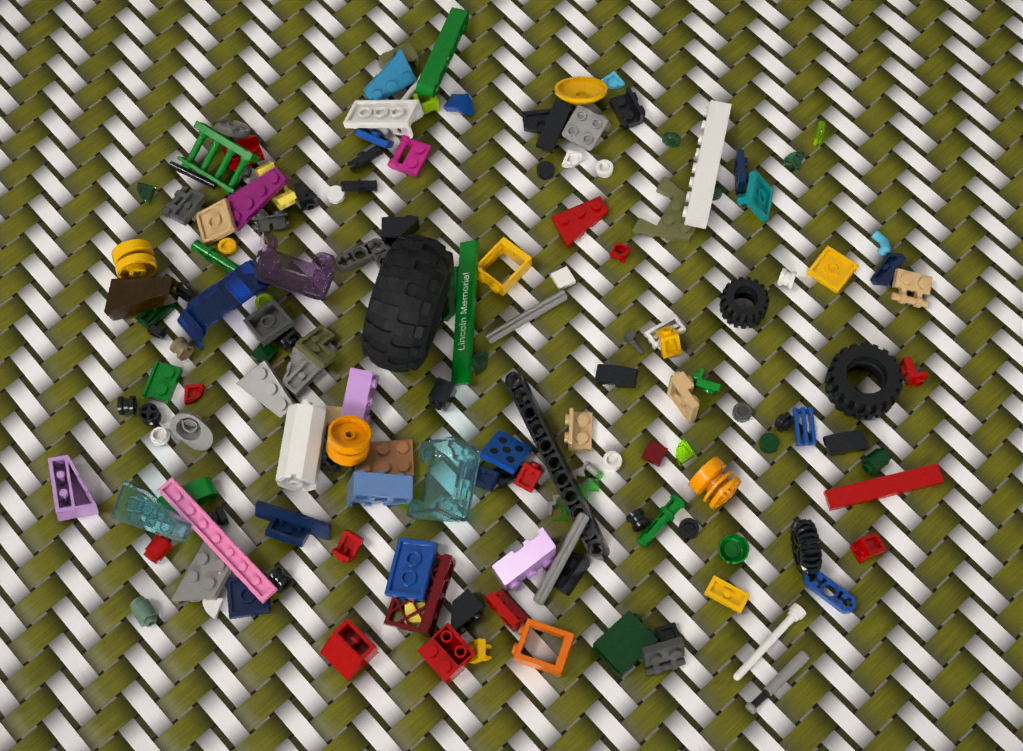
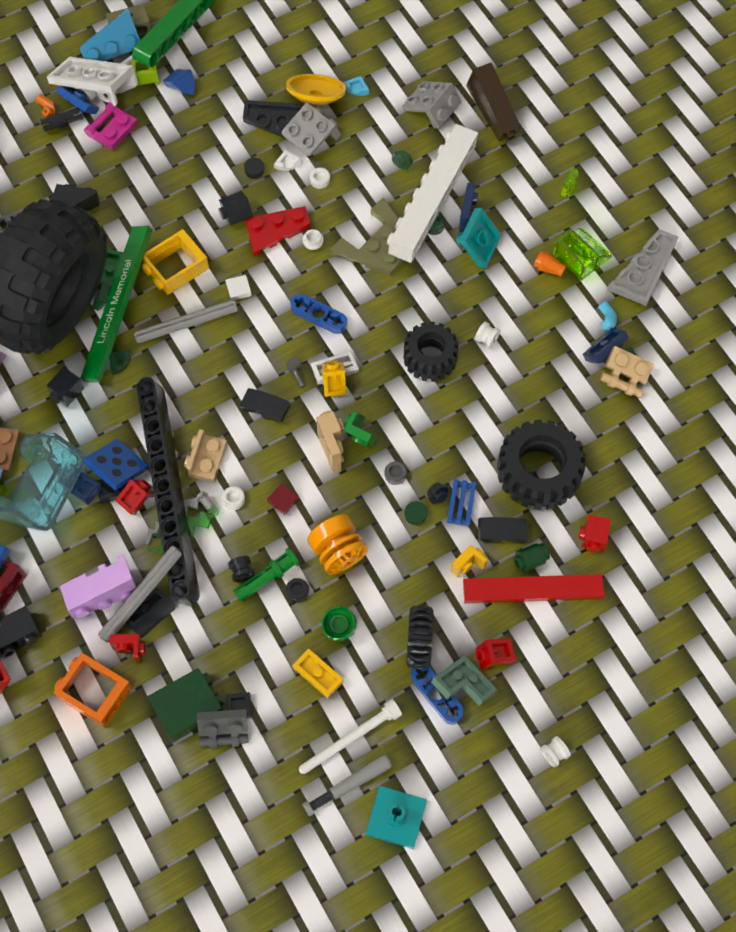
camera: 10 degrees right, 0 degrees up
white tile [326,185,345,204] -> none
black axle [341,179,377,193] -> none
yellow tile [469,638,492,664] -> none
red bracket [486,589,528,633] -> none
black tile [536,99,572,153] -> none
black bracket [609,87,645,130] -> none
red plate [609,243,631,263] -> none
clear neon green tile [675,439,695,466] -> none
clear green tile [782,151,805,170] -> none
yellow tile [806,245,859,294] -> none
red bracket [900,356,929,386] -> none
none -> orange arm [36,94,56,118]
none -> red bracket [110,634,146,663]
none -> black brick [218,191,253,226]
none -> blue beam [290,294,347,334]
none -> white plate [303,229,323,250]
none -> teal tile [366,786,427,850]
none -> light grey bracket [402,81,461,129]
none -> sand green plate [431,655,497,706]
none -> yellow bracket [451,545,488,577]
none -> dark brown slope [466,62,521,141]
none -> orange cone [533,251,566,277]
none -> white wheel [540,736,571,768]
none -> clear neon green slope [552,228,612,281]
none -> red brick [578,514,611,553]
none -> light grey wing [607,229,678,306]

